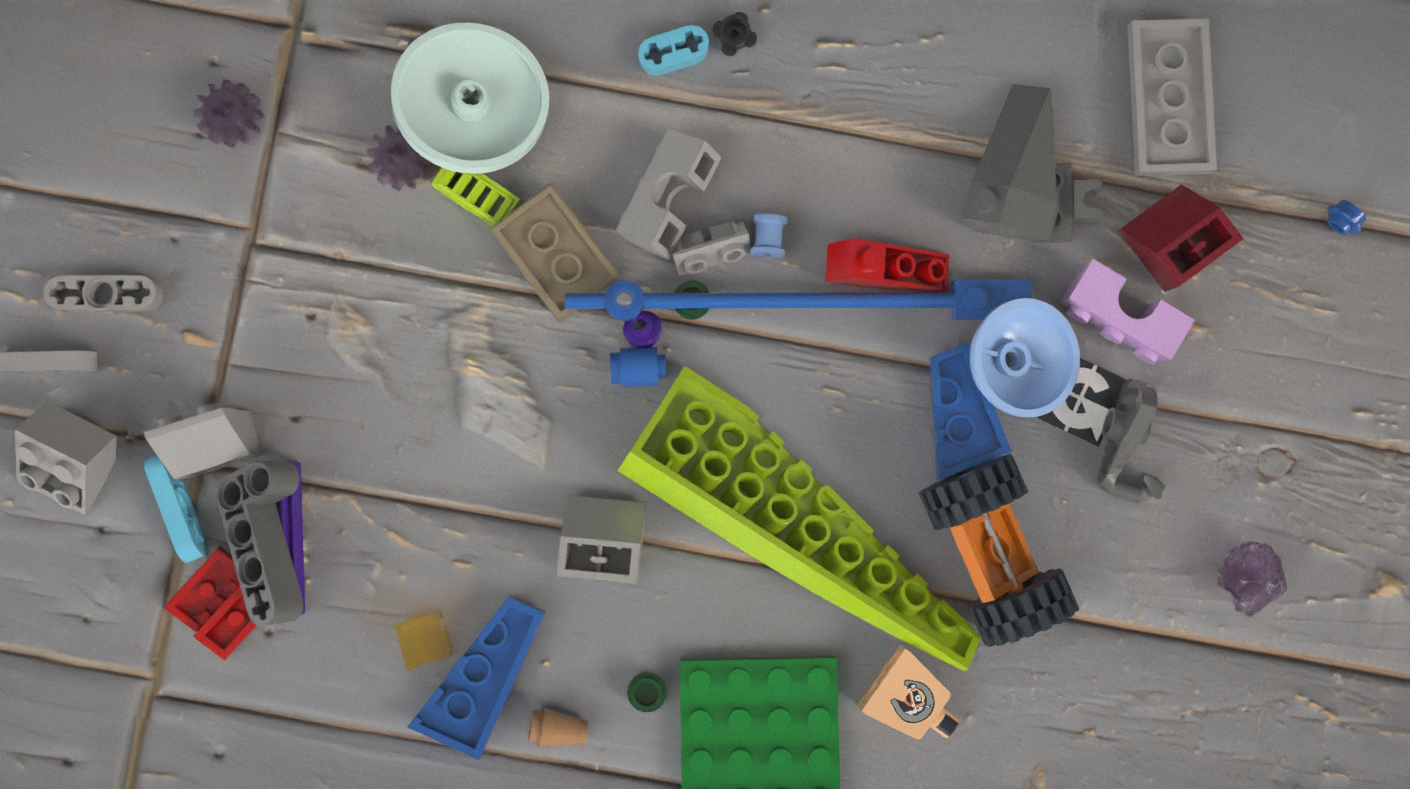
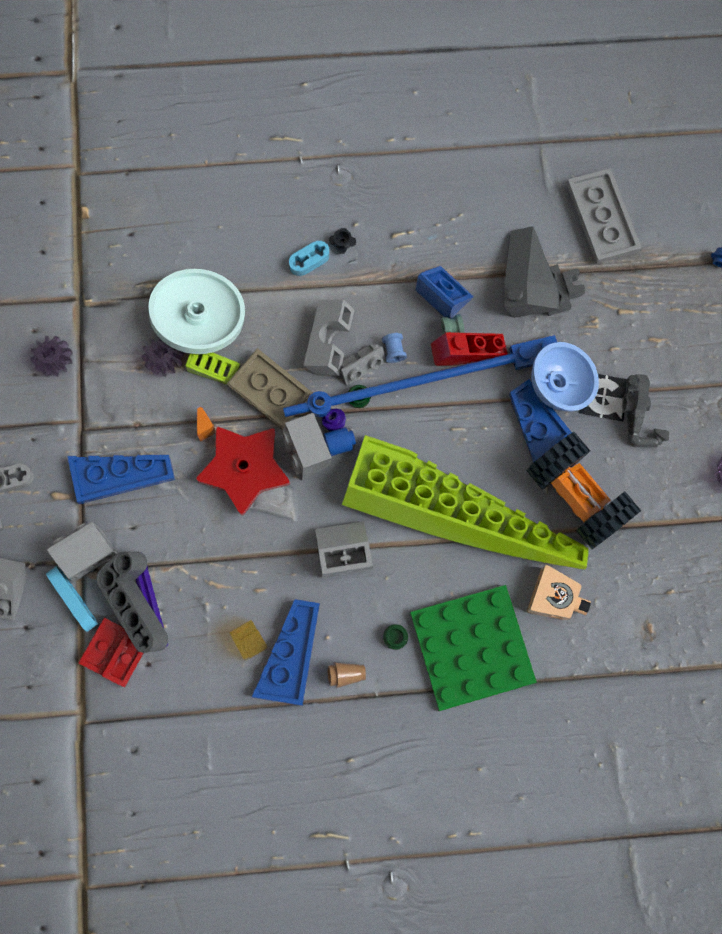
camera: 20 degrees left, 10 degrees down
lavender arch [1059,259,1195,365] -> none
dark red slope [1118,184,1244,292] -> none
none -> blue wing [67,455,175,504]
none -> red plate [196,427,290,516]
none -> orange slope [197,407,216,442]
none -> light grey slope [282,413,332,481]
none -> blue slope [415,266,474,318]
none -> sand green wheel [441,314,465,334]

